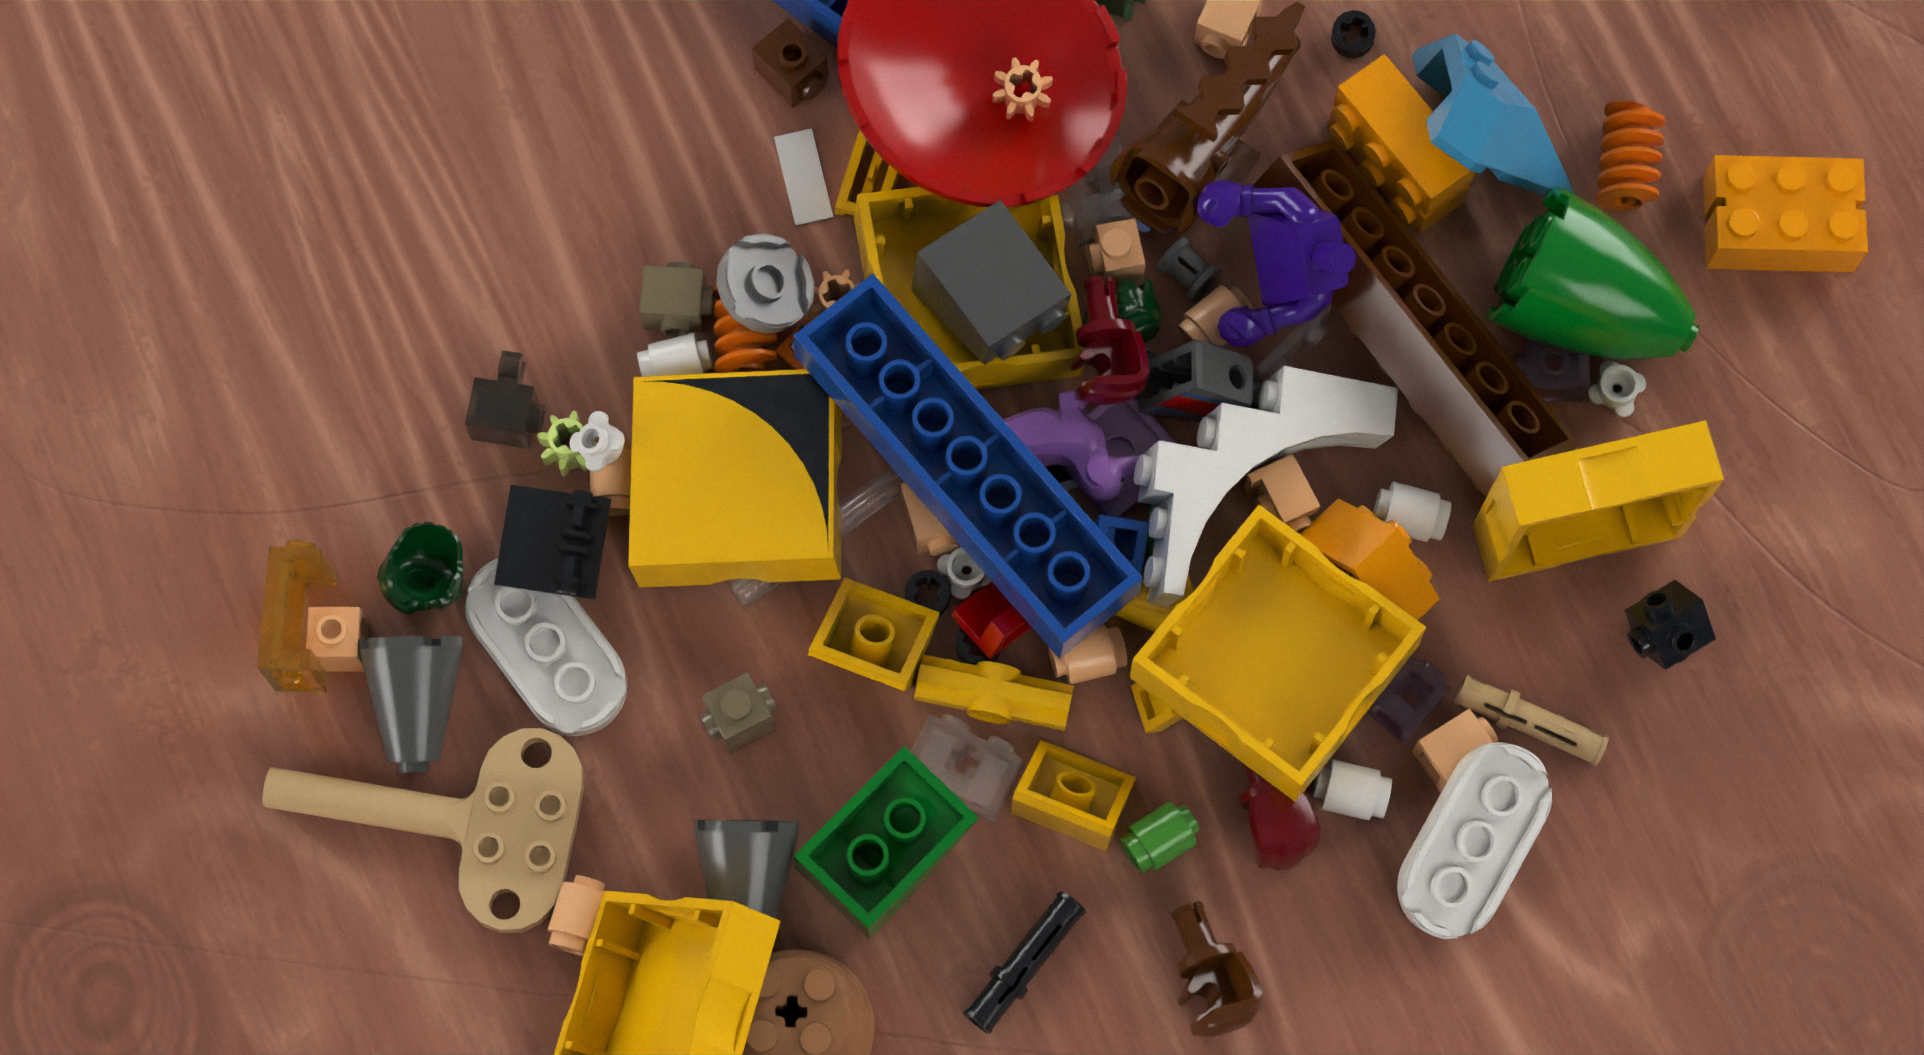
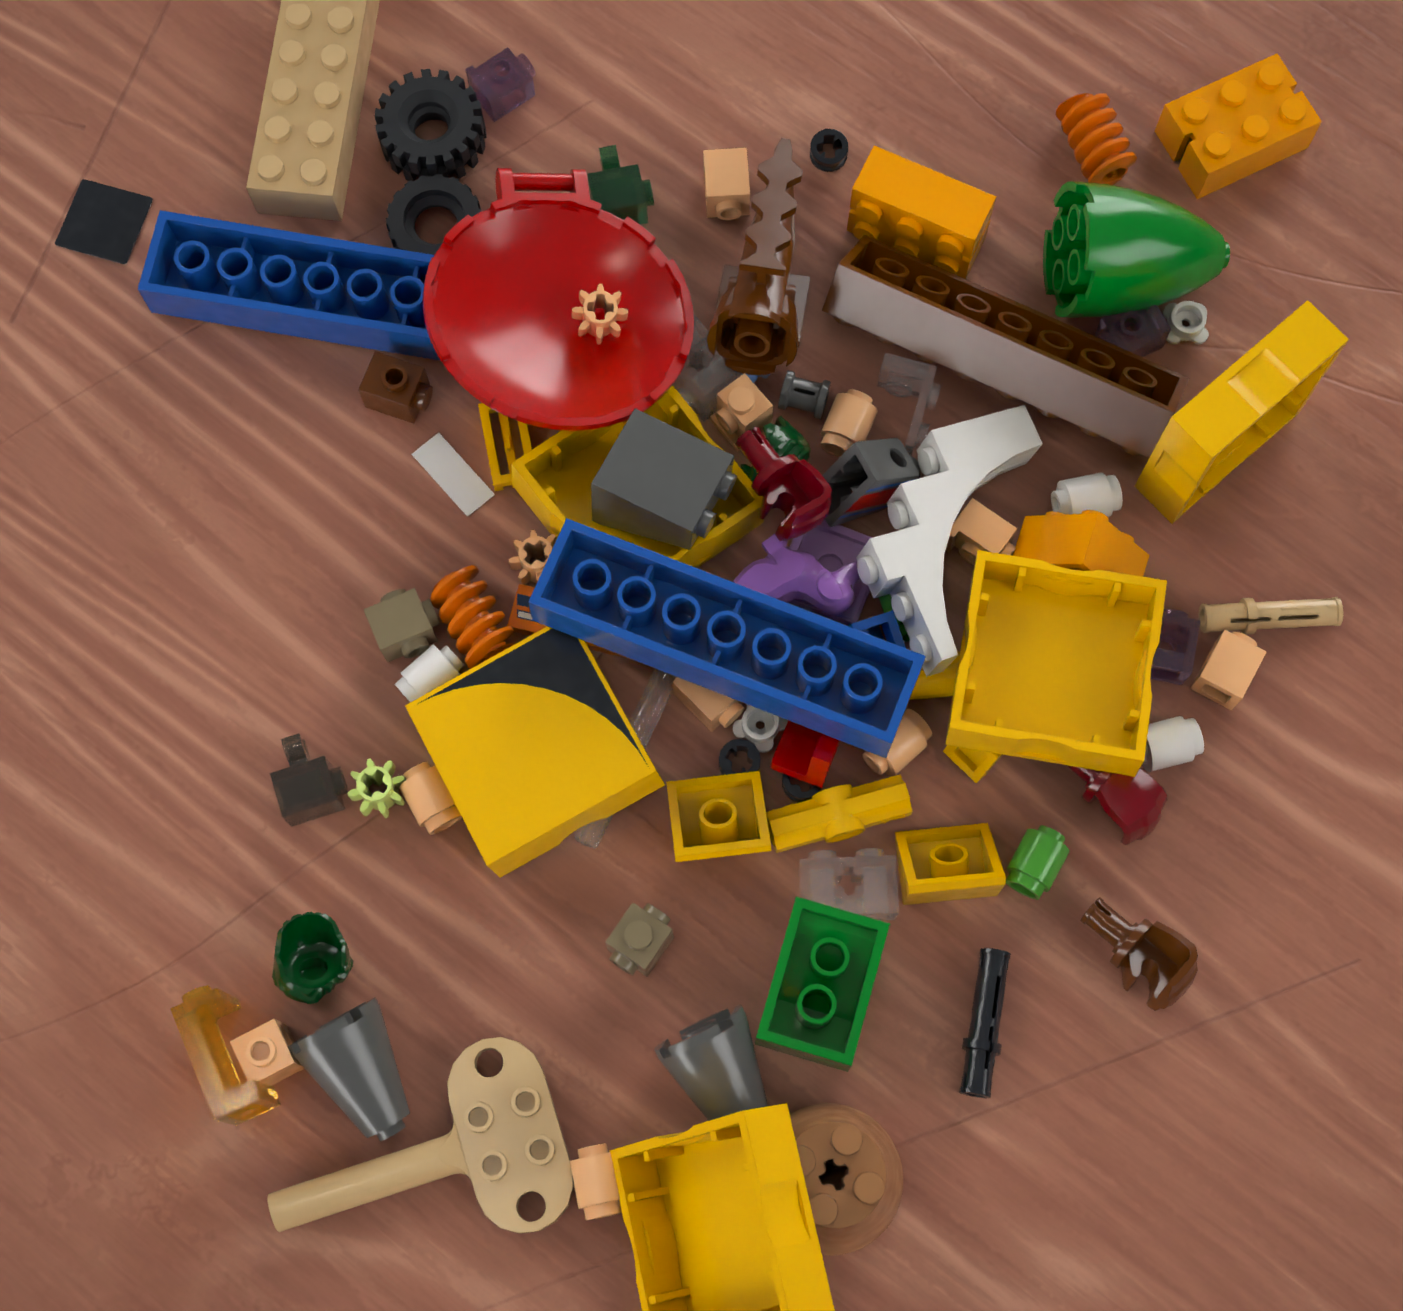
camera: 25 degrees left, 0 degrees up
white tile [465,558,628,736] -> none
black hinge [494,485,611,600] -> none
white plate [569,411,625,472] -> none
light grey tile [716,233,815,334] -> none
dark purple torso [1197,180,1356,347] -> none
white tile [1397,742,1552,939] -> none
dark azure wedge [1412,33,1575,195] -> none
black brick [1624,579,1716,670] -> none

